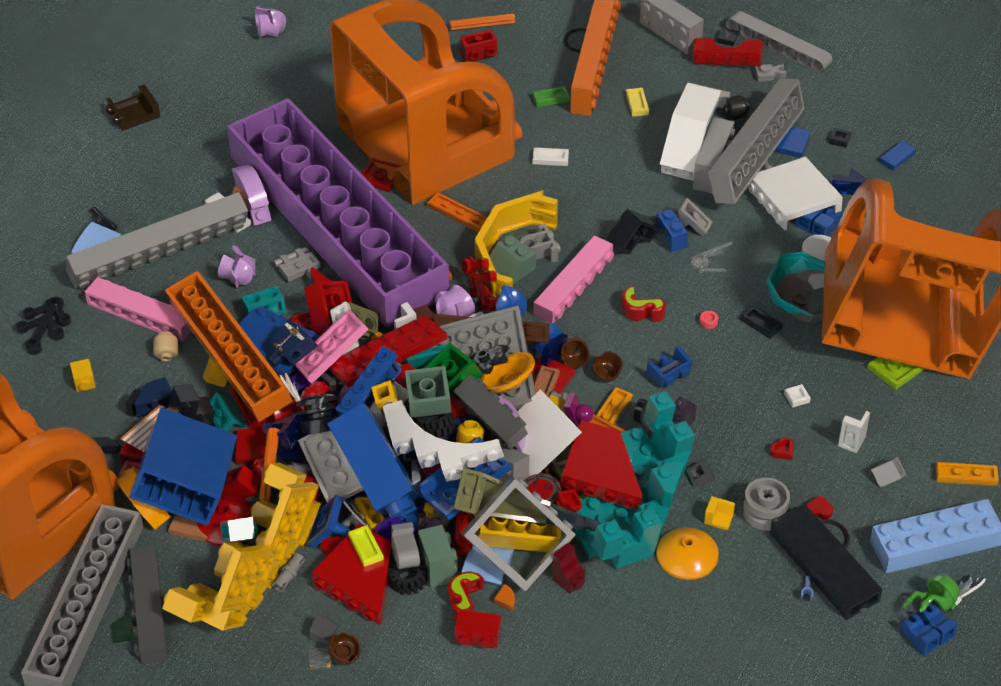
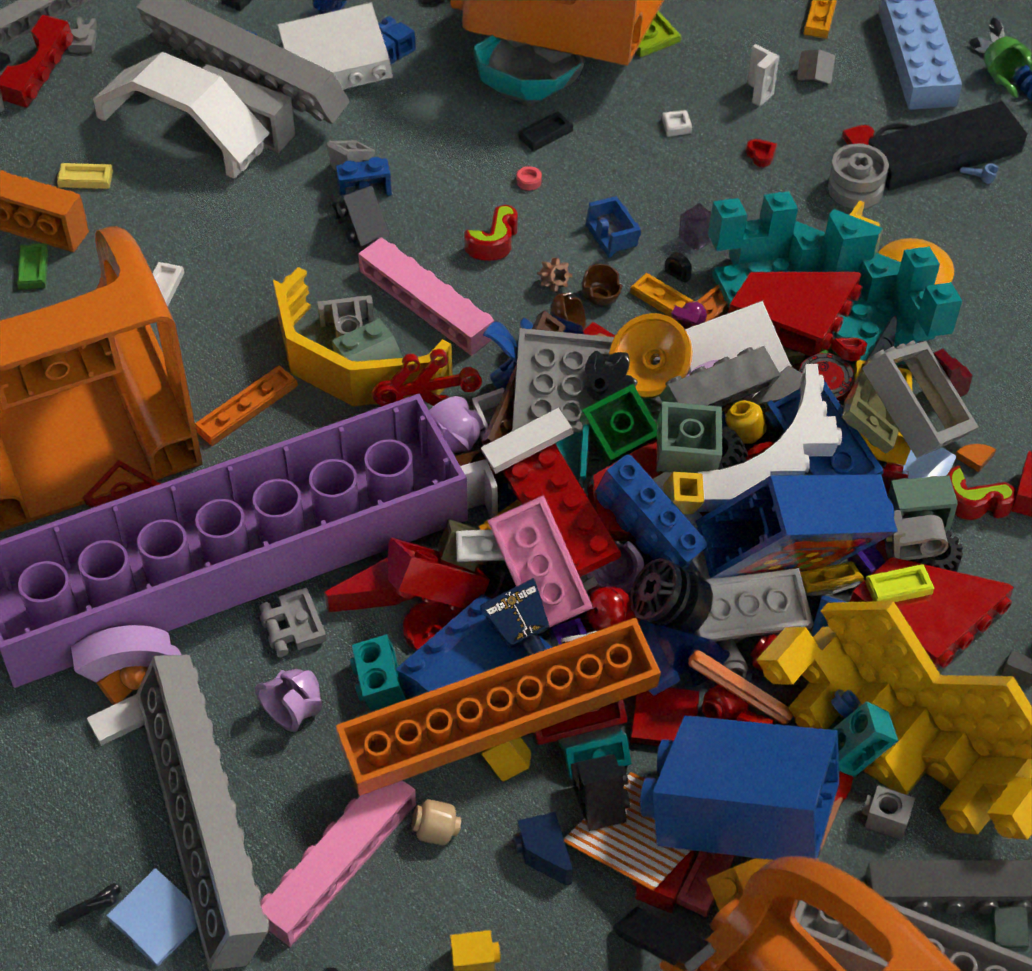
camera: 80 degrees left, 5 degrees up
black tile [125,389,141,417] -> none
clear plant [690,241,733,273] -> none
white tile [802,235,831,262] -> none
none -> white tile [481,408,573,474]
none -> nougat gear [537,257,572,292]
none -> blue plate [831,689,861,718]
none -> light grey brick [862,786,915,840]

